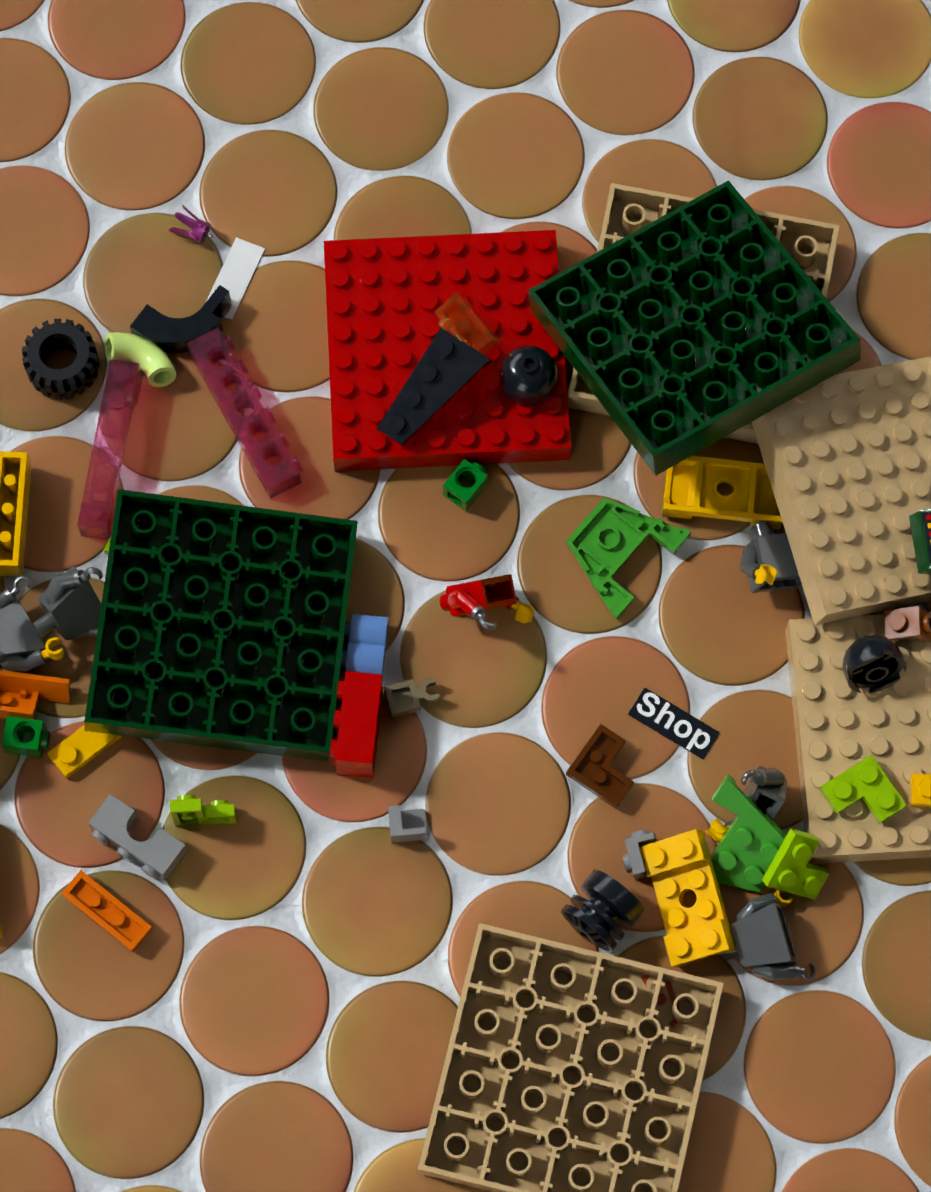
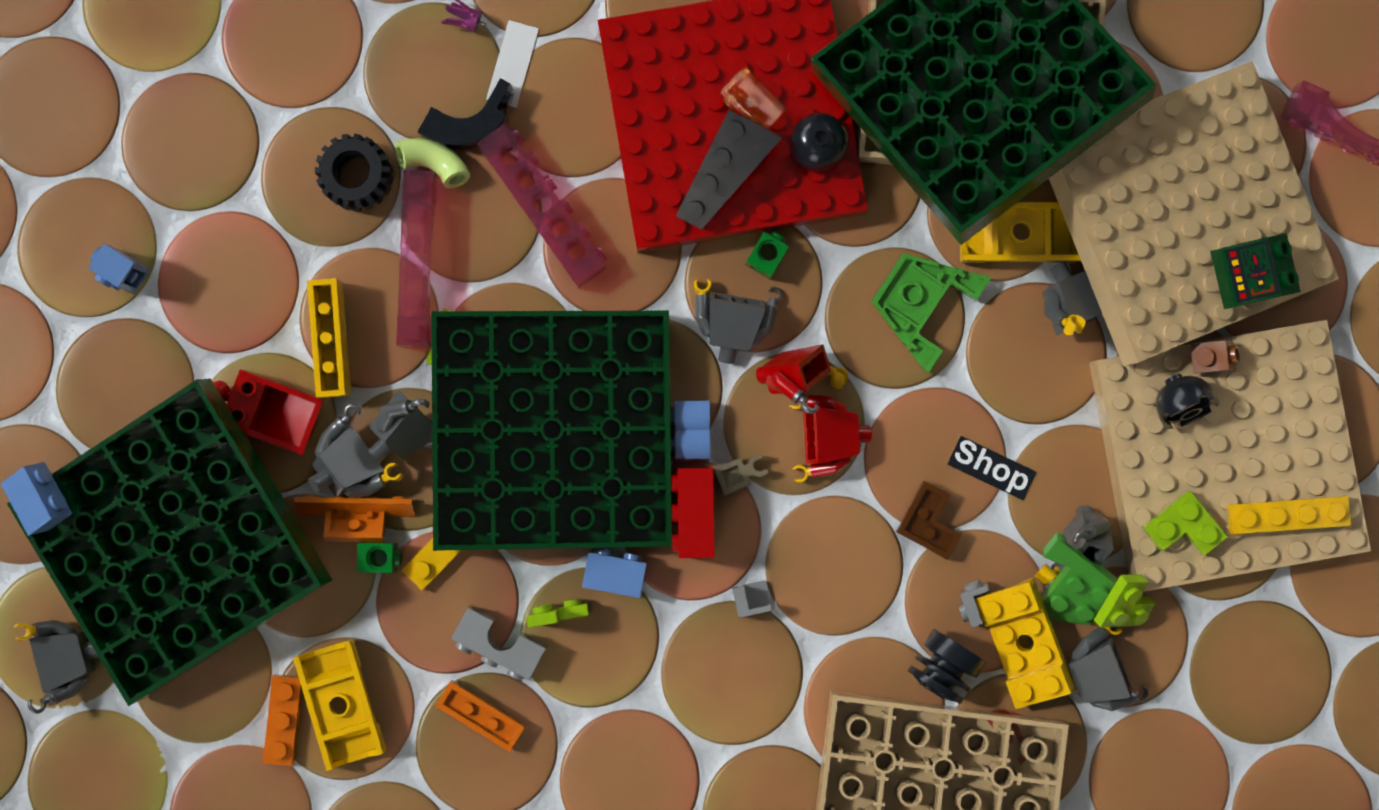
camera: 10 degrees left, 15 degrees up
none -> medium blue brick [582,548,647,598]
none -> dark grey torso [694,279,783,364]
none -> red torso [789,395,872,482]

